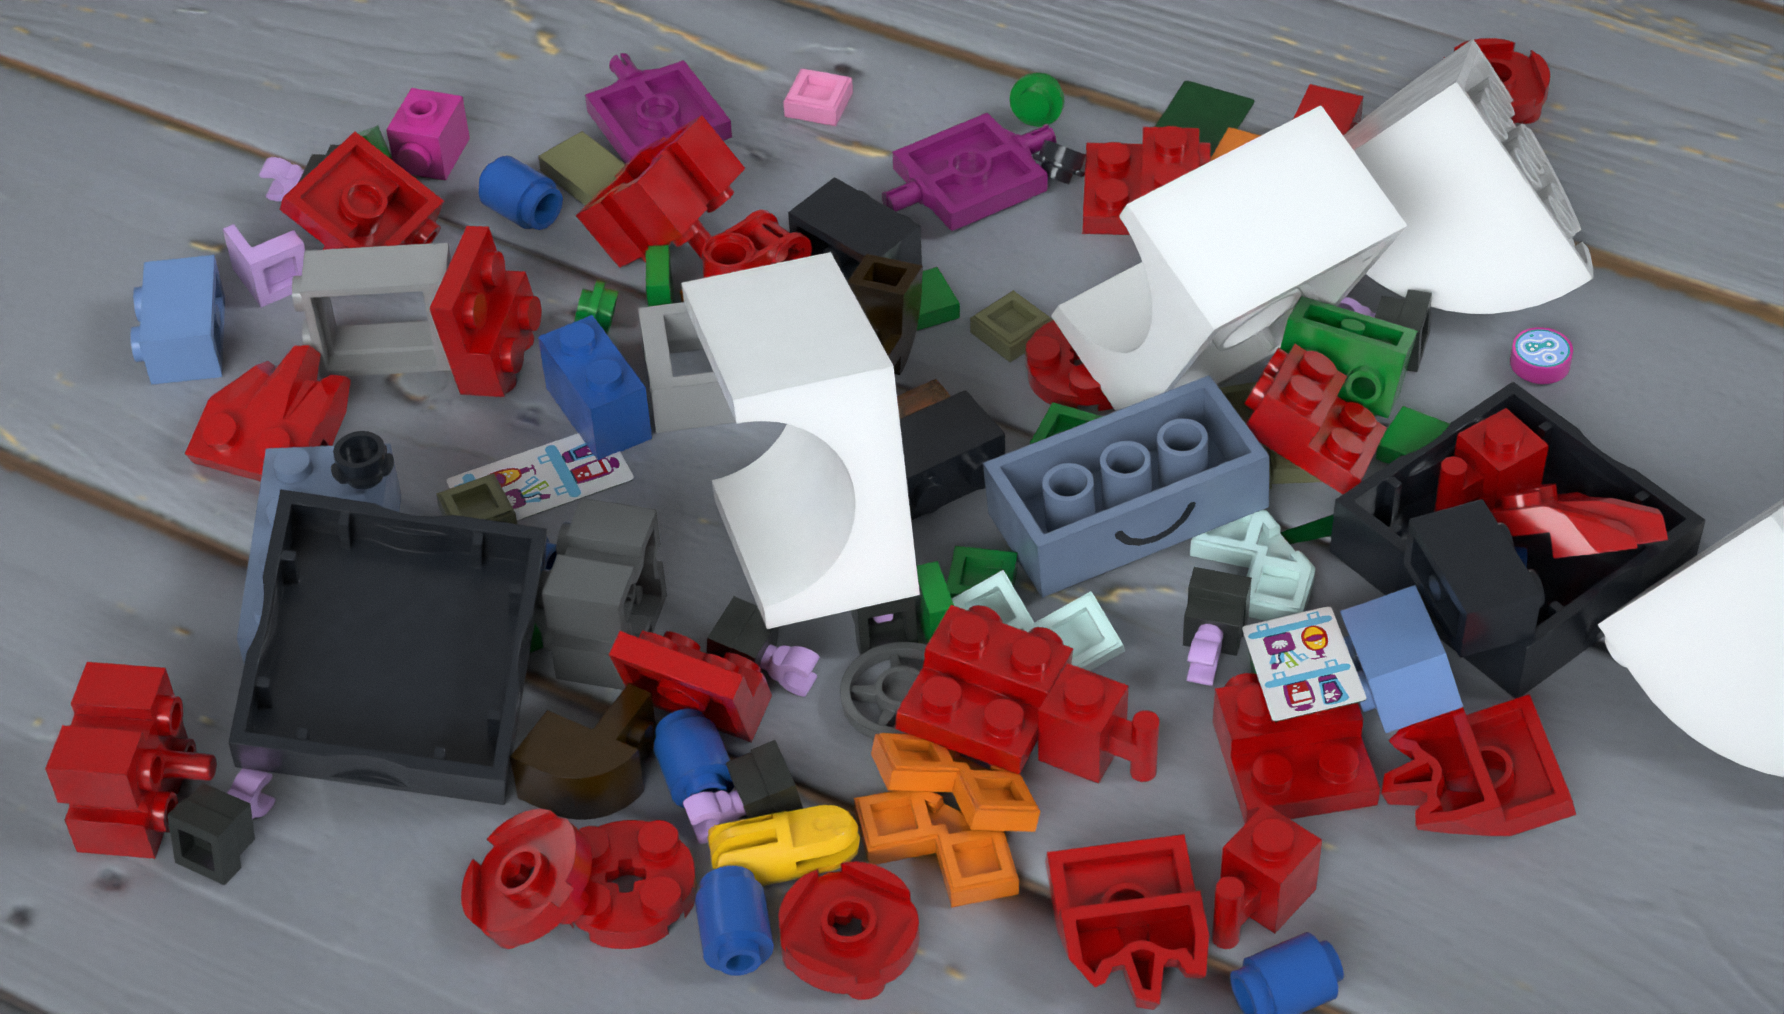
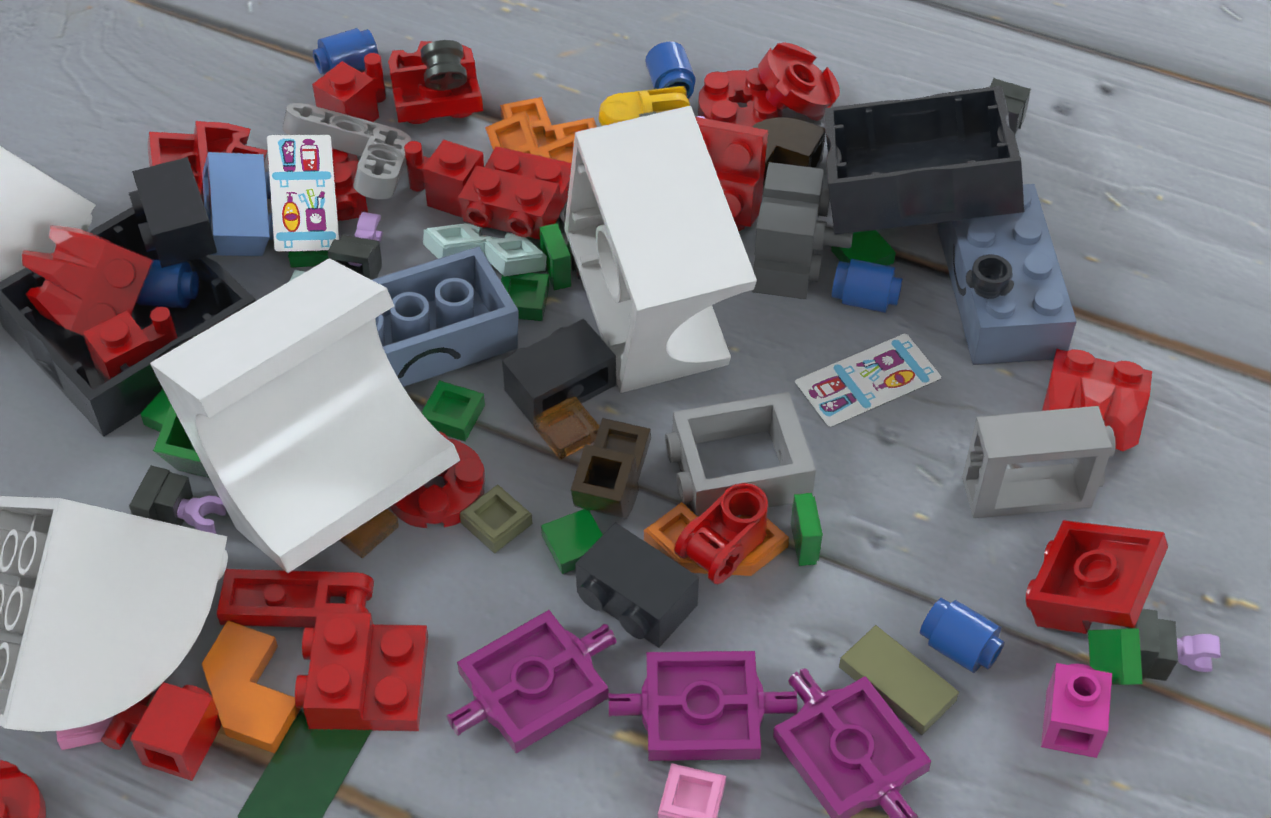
camera: 175 degrees right, 5 degrees up
red brick [45,662,217,859] -> none
medium blue brick [130,255,225,385] -> none
lavender panel [223,224,305,307] -> none
red plate [429,226,542,397] -> none
olive tile [436,473,518,524] -> none
blue brick [538,315,652,460] -> none
green plate [574,280,619,335] -> none
red brick [576,115,746,268] -> none
red plate [778,861,920,1000] -> none
green plate [1009,73,1065,127] -> none
black plate [1033,139,1086,184] -> none
tile [1510,327,1573,384] -> none
none -> light grey beam [283,103,411,199]
none -> pearl dark grey wheel [420,40,467,91]
none -> magenta plate [609,651,798,761]

